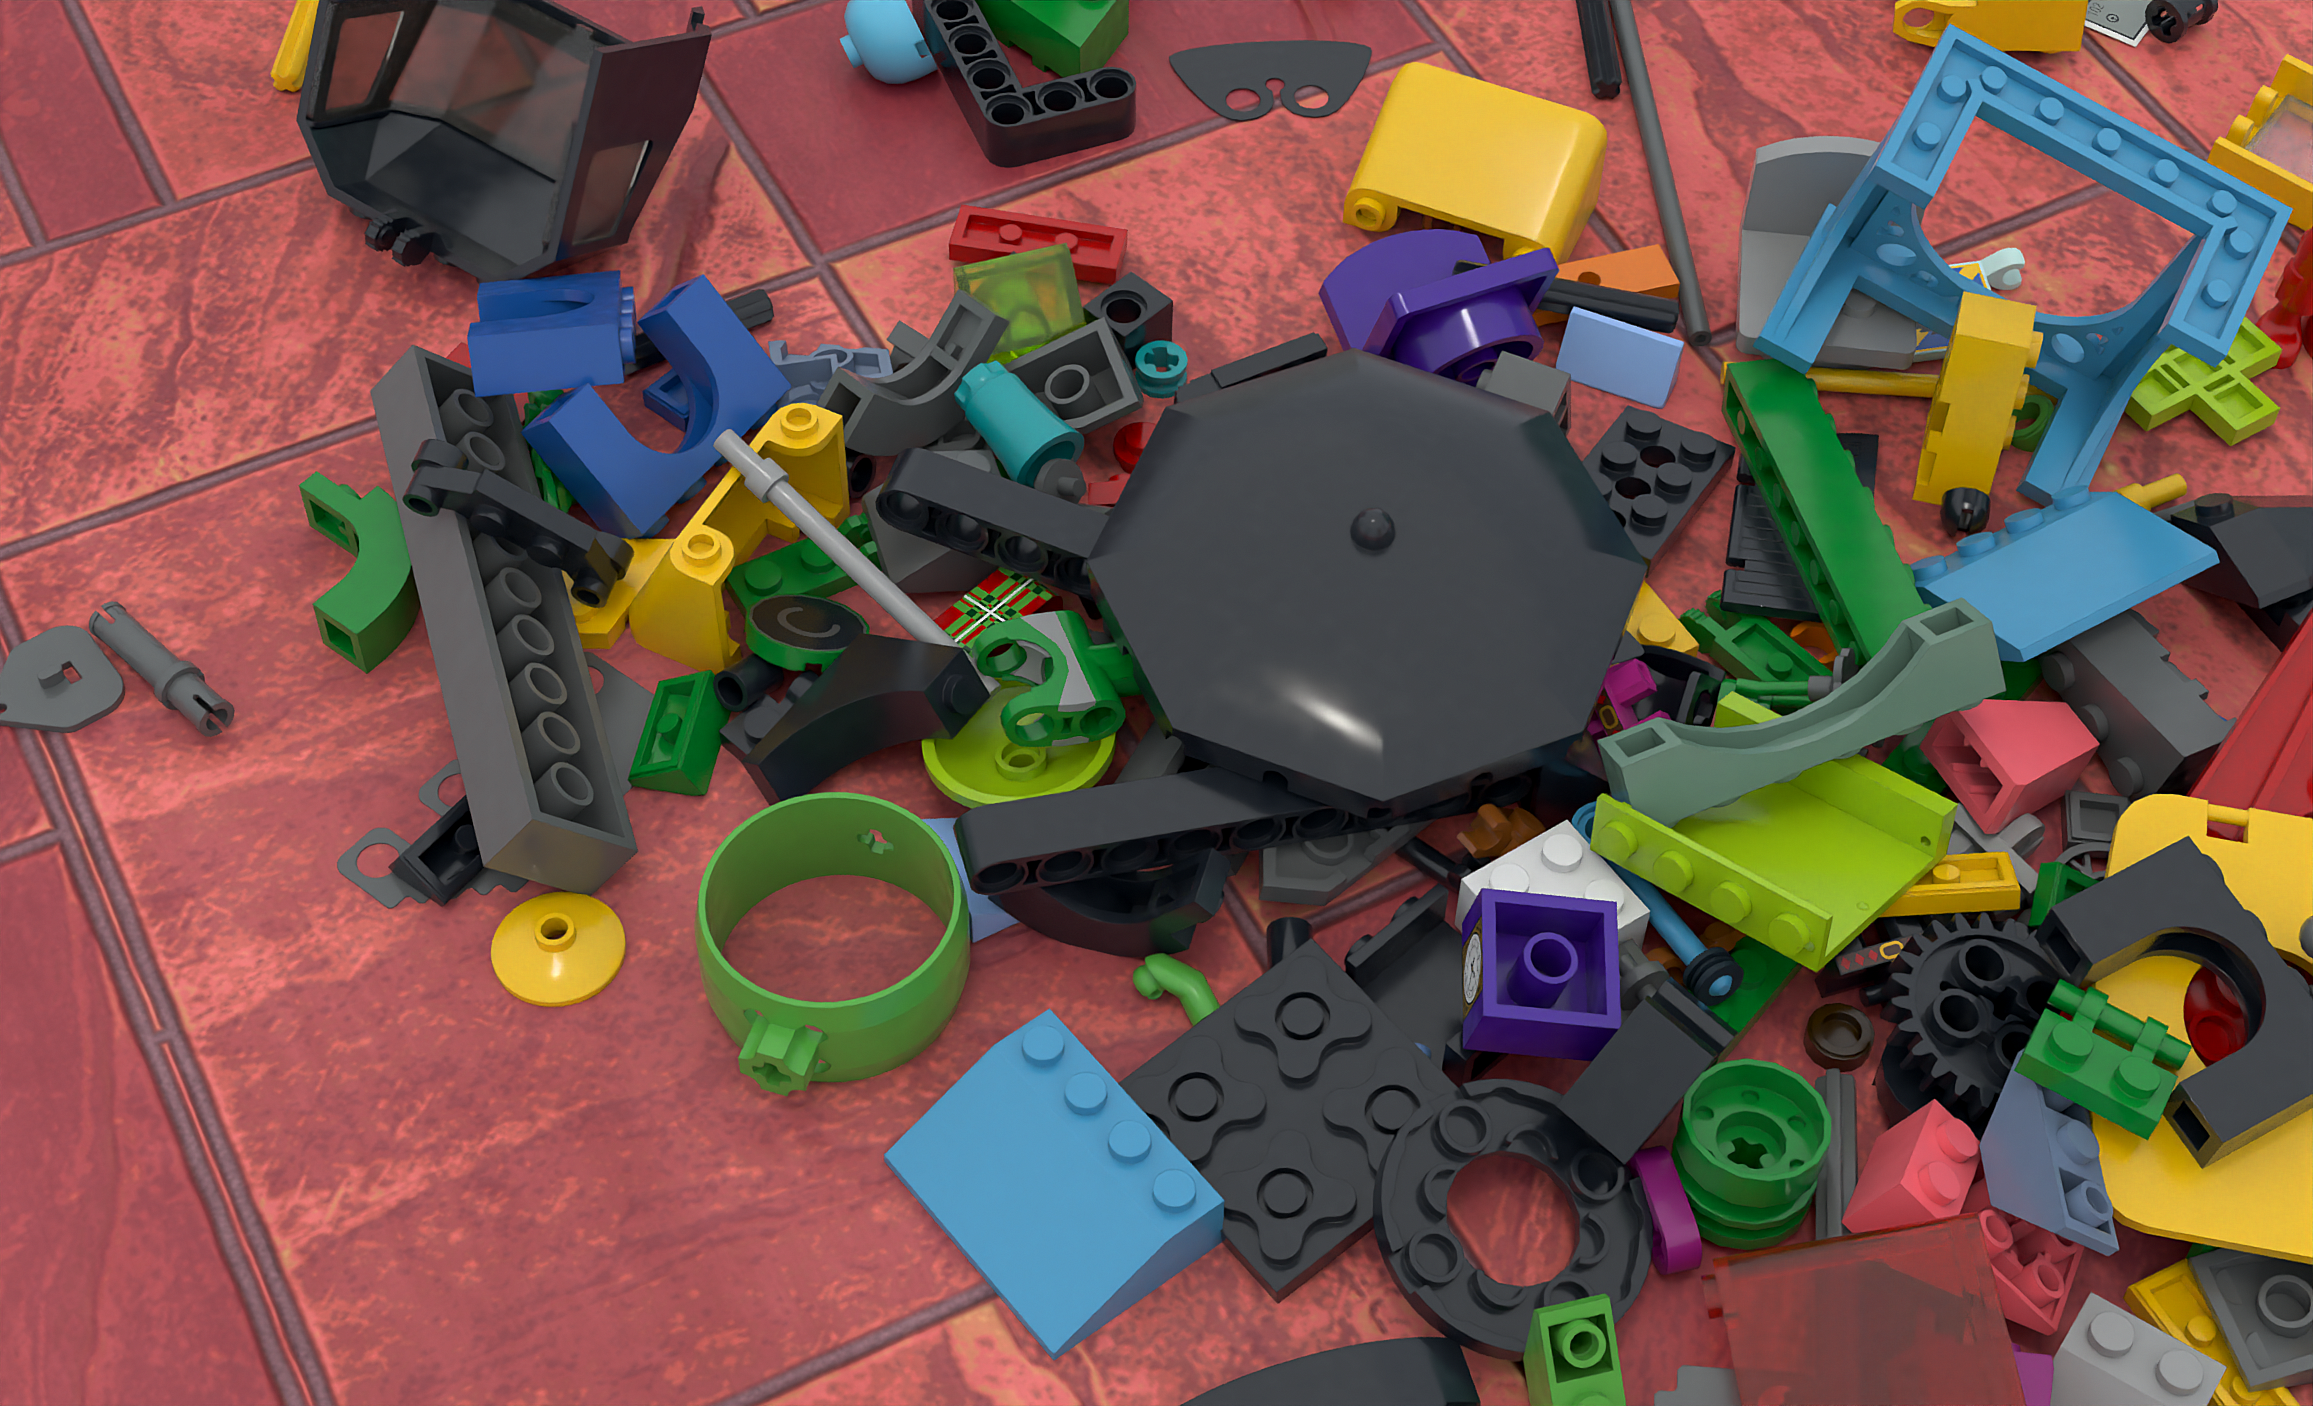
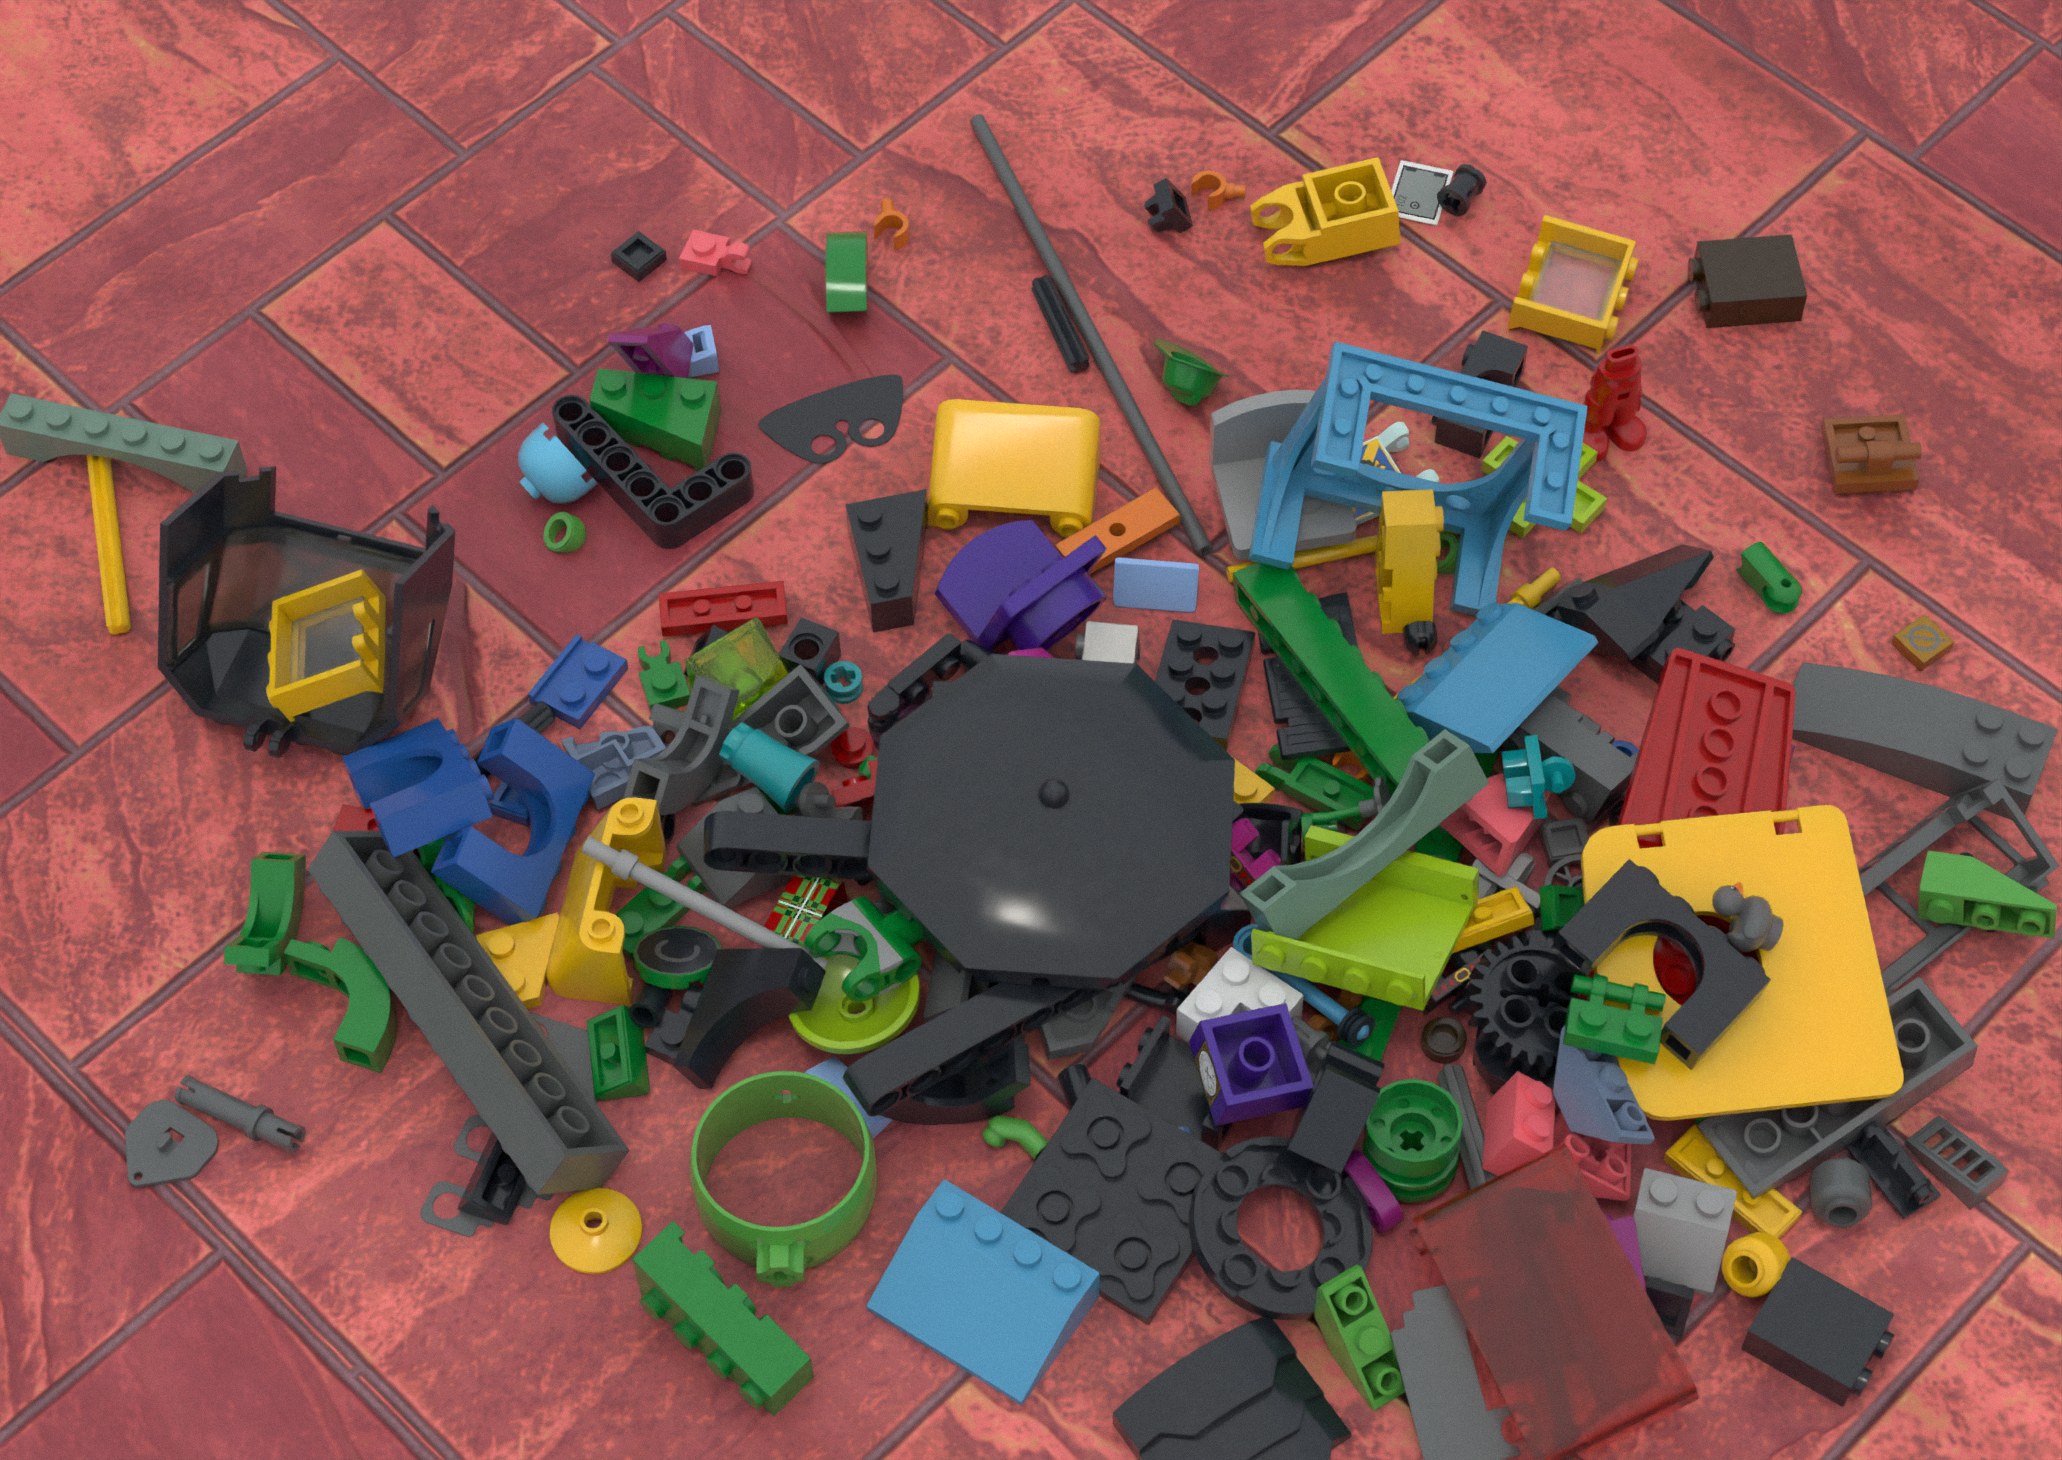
camera: 15 degrees left, 5 degrees up
black plate [402,439,634,608] -> none
black axle [1452,260,1679,333] -> none
none -> green arch [224,852,306,975]
none -> yellow window [266,569,386,722]
none -> blue plate [528,634,628,729]
none -> bright green piece [544,512,586,553]
none -> green wedge [632,1221,814,1416]
none -> green plate [638,640,691,713]
none -> black wedge [846,489,928,633]
none -> green piece [1153,339,1229,406]
none -> black arch [1431,330,1528,459]
none -> teal hips [1502,735,1576,819]

